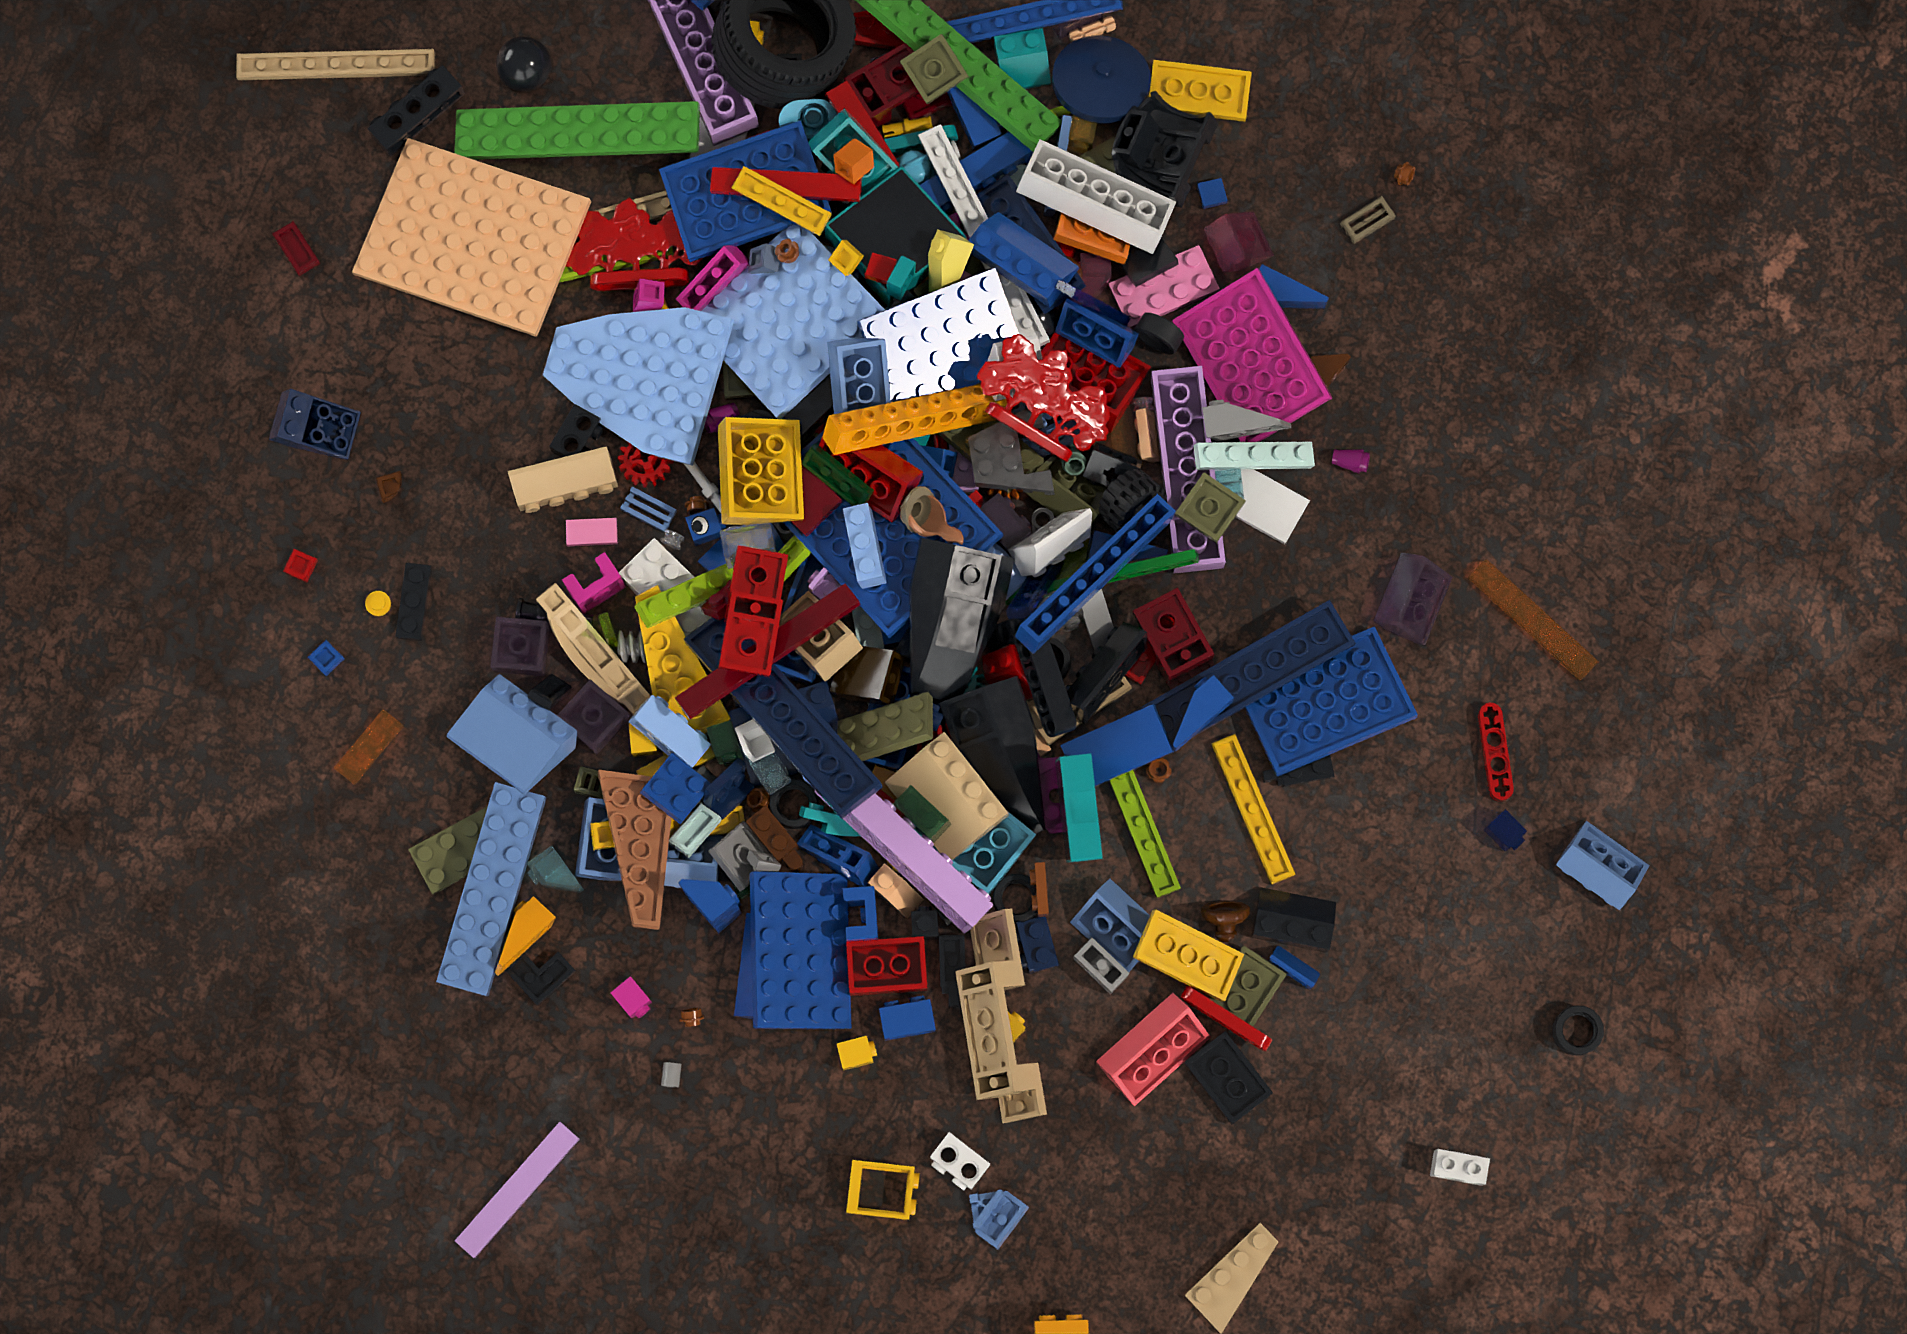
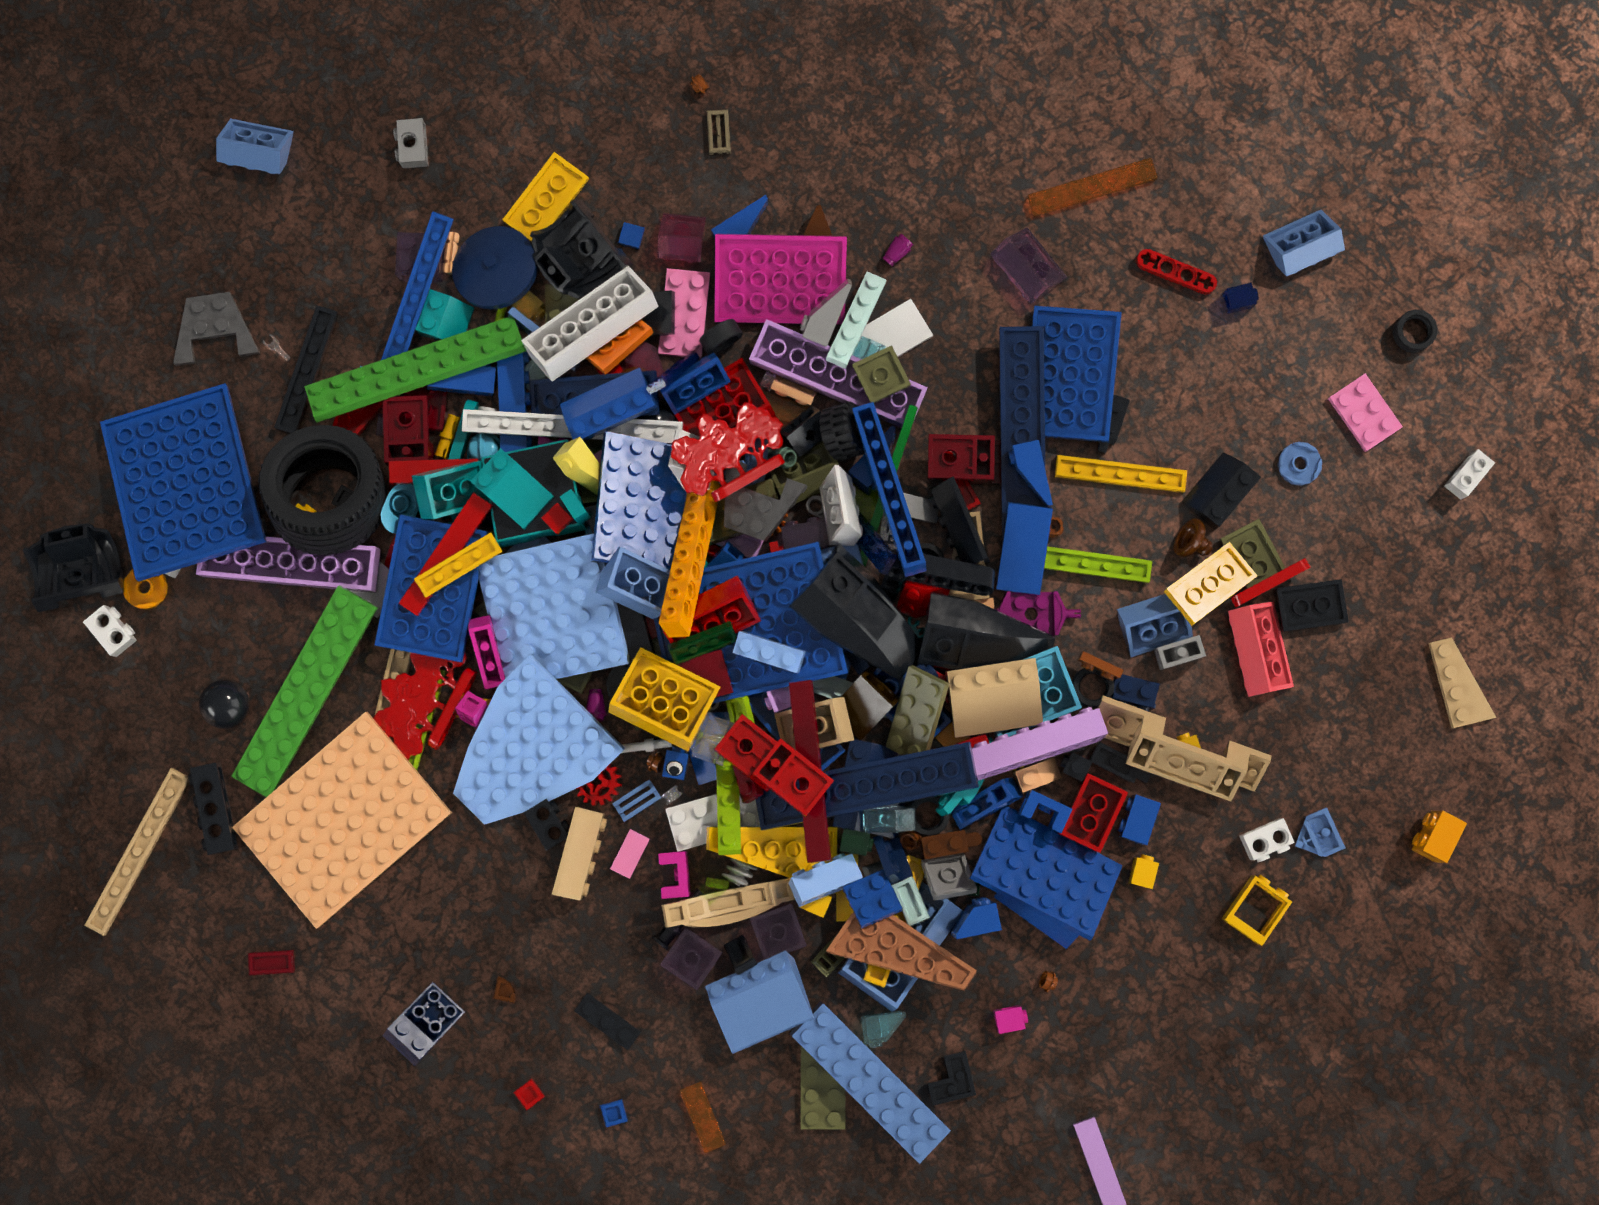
camera: 60 degrees left, 5 degrees up
yellow plate [365,591,391,616] -> none
light orange slope [495,896,556,976] -> none
light grey hinge [661,1062,681,1088] -> none
white panel [735,719,775,762] -> none
light grey plate [746,850,781,872] -> none
sand blue slope [748,243,779,274] -> none
dark orange plate [775,239,799,263] -> none
yellow plate [828,240,864,276] -> none
orange panel [834,139,874,184] -> none
clear green brick [893,785,951,843] -> none
olive plate [900,34,969,104] -> none
piece [900,486,964,545] -> none
teal tile [1055,754,1103,863] -> none
blue slope [1268,946,1320,989] -> none
none -> teal slope [470,448,554,530]
none -> medium blue tile [1277,442,1322,486]
none -> bright pink plate [1328,373,1403,452]

